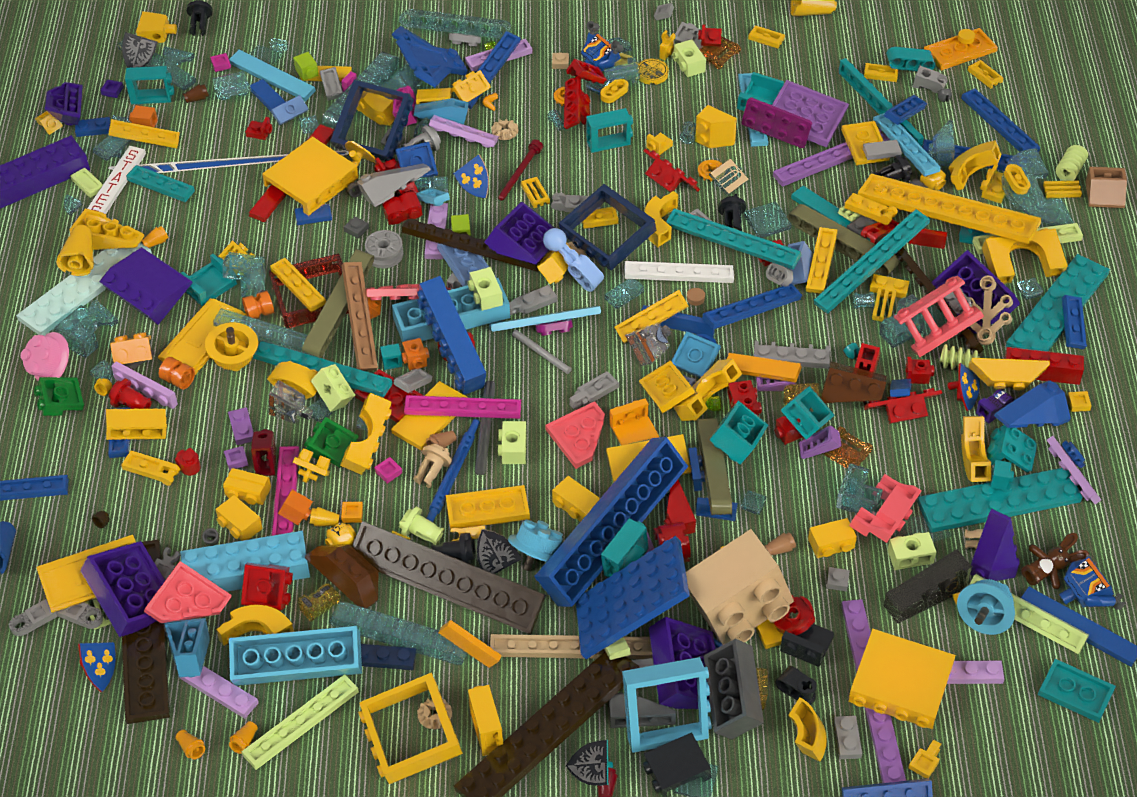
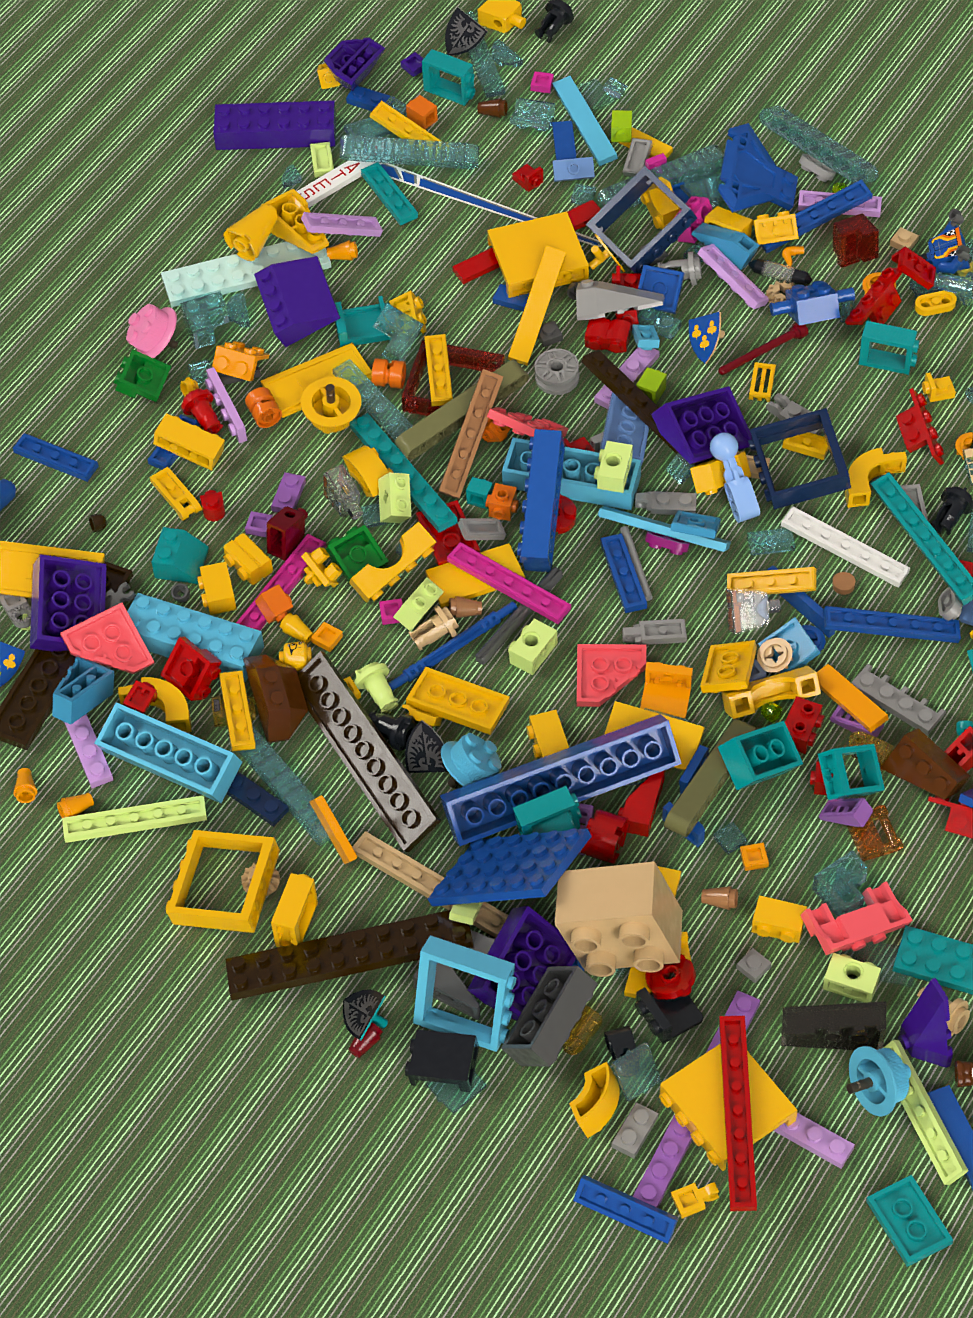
camera: 35 degrees right, 5 degrees up
none -> red bracket [123,680,157,714]
none -> teal slope [151,527,209,584]
none -> yellow tile [219,671,255,751]
none -> lavender plate [301,212,383,237]
none -> clear light blue beam [339,135,479,169]
none -> yellowish green brick [393,577,444,631]
none -> yellow tile [508,245,566,366]
none -> blue plate [600,533,647,613]
none -> clear light blue piece [612,1042,662,1102]
none -> clear light blue tile [665,453,694,484]
none -> dark azure tile [670,510,721,539]
none -> red plate [719,1016,757,1211]
none -> light orange tile [740,842,769,871]
none -> piece [748,259,813,286]
none -> tan gear [757,638,794,674]
none -> blue brick [769,281,855,325]
none -> clear red plate [833,213,879,268]

